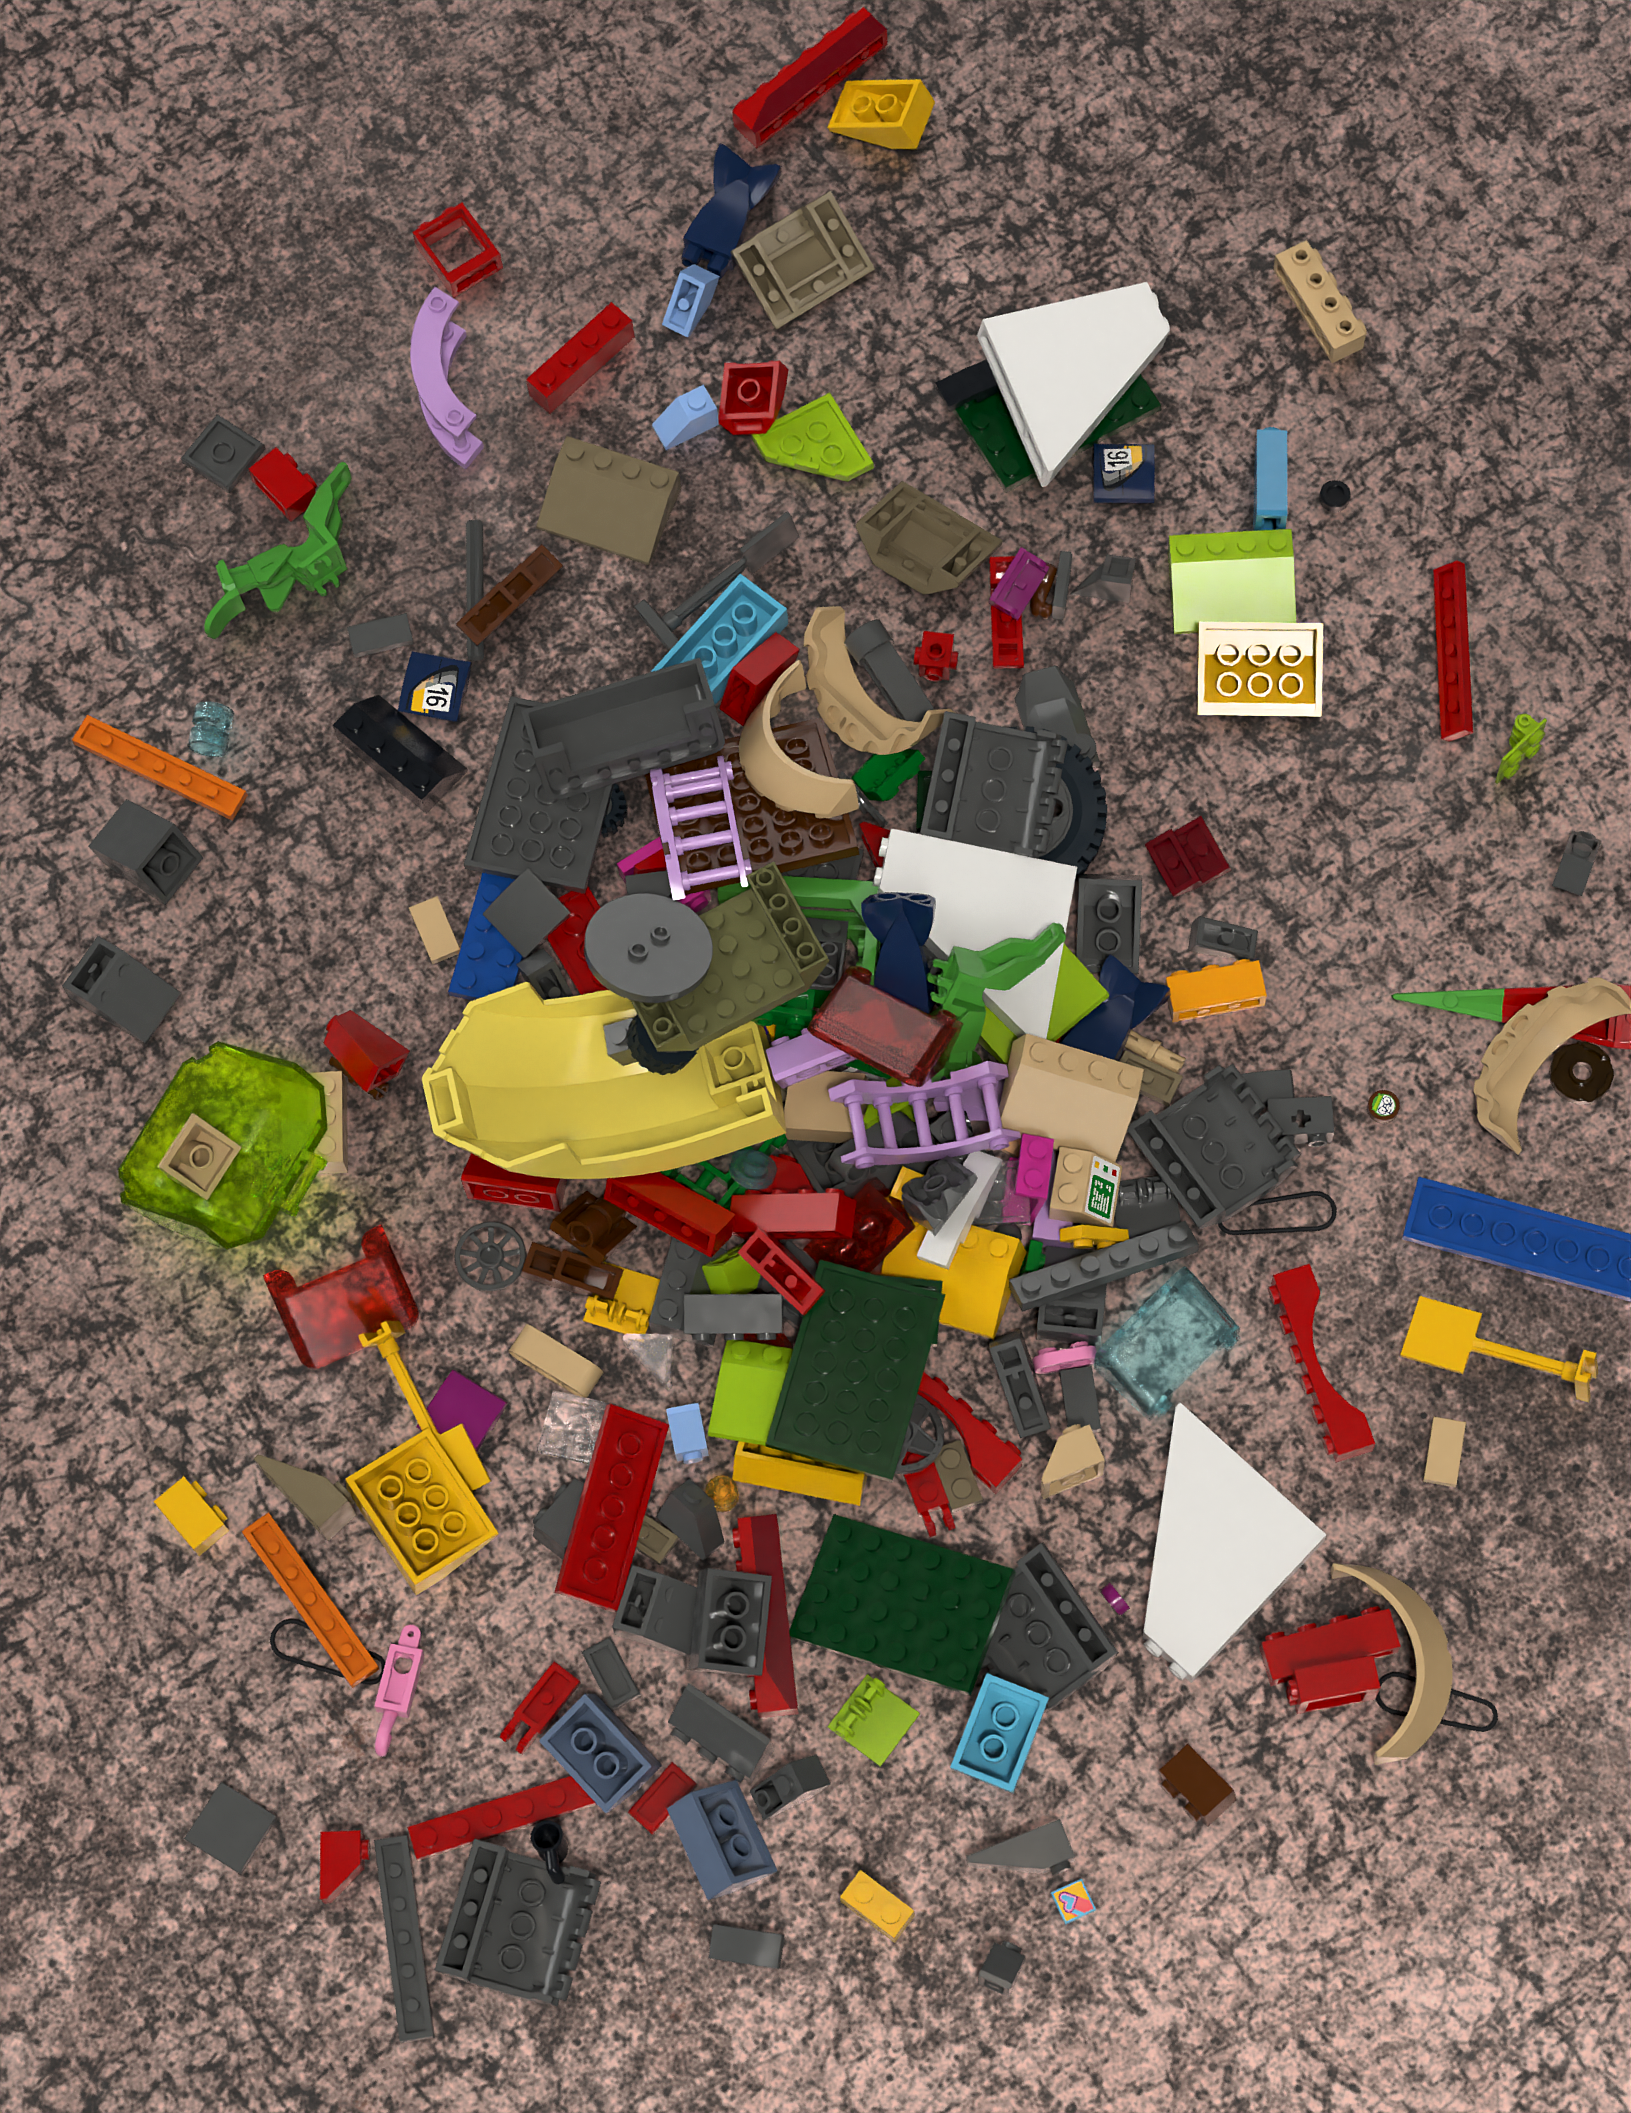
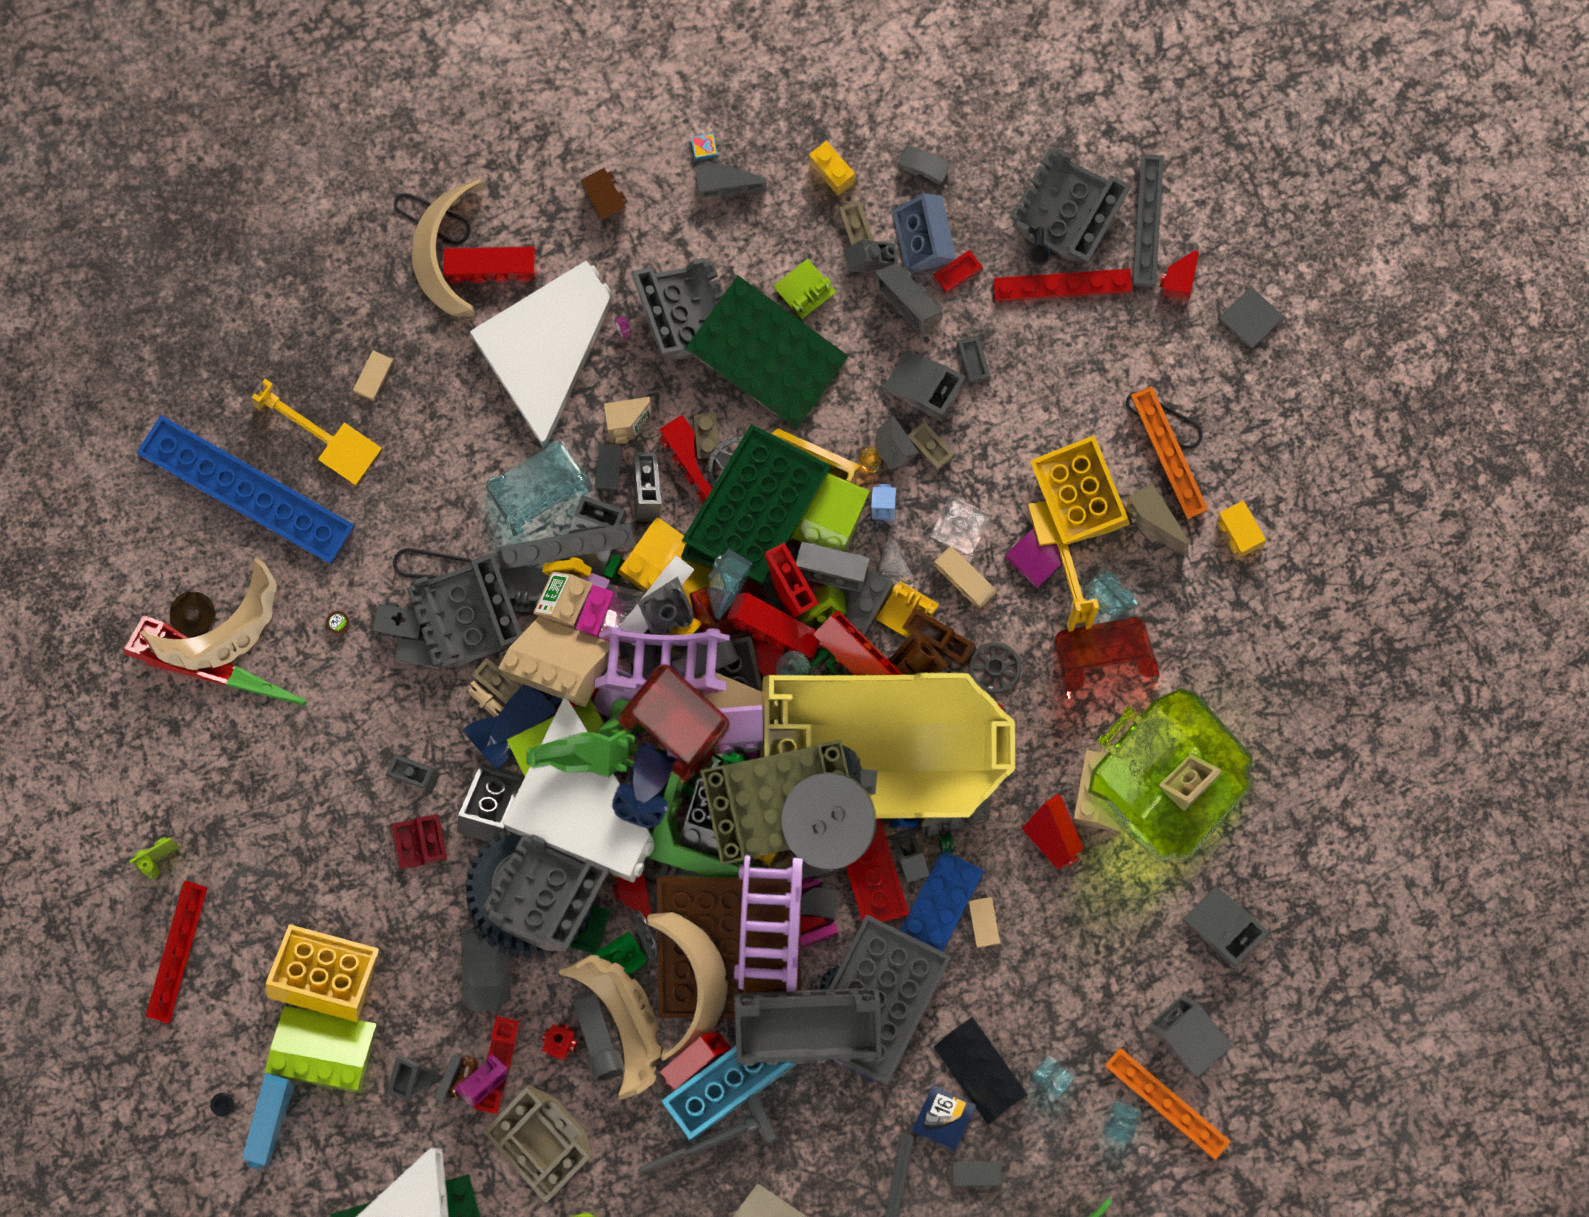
camera: 165 degrees left, 5 degrees up
bright pink piece [374,1625,424,1757] -> none
reddish brown slope [456,544,563,646] -> none
dark grey slope [483,868,571,959] -> none
red hinge [499,1661,581,1754] -> none
dark grey brick [533,1478,584,1560] -> none
sand blue slope [539,1693,662,1813] -> none
red plate [554,1404,669,1612] -> none
dark grey slope [688,1568,772,1676] -> none
dark red brick [732,1514,799,1719] -> none
red hinge [901,1451,956,1538] -> none
medium azure slope [950,1673,1049,1794] -> none
dark grey slope [978,1941,1026,1998] -> none
bright pink plate [1032,1341,1098,1374] -> none
dark blue slope [1093,444,1155,503] -> none
light orange brick [1165,959,1267,1022] -> none
red arch [1268,1263,1375,1463] -> none
red window [1286,1655,1381,1714] -> none
dark grey slope [1552,831,1601,896] -> none
none -> clear light blue slope [707,549,752,620]
none -> dark tan plate [839,200,874,246]
none -> clear light blue wheel [1030,1055,1076,1100]
none -> clear light blue slope [1084,570,1138,620]

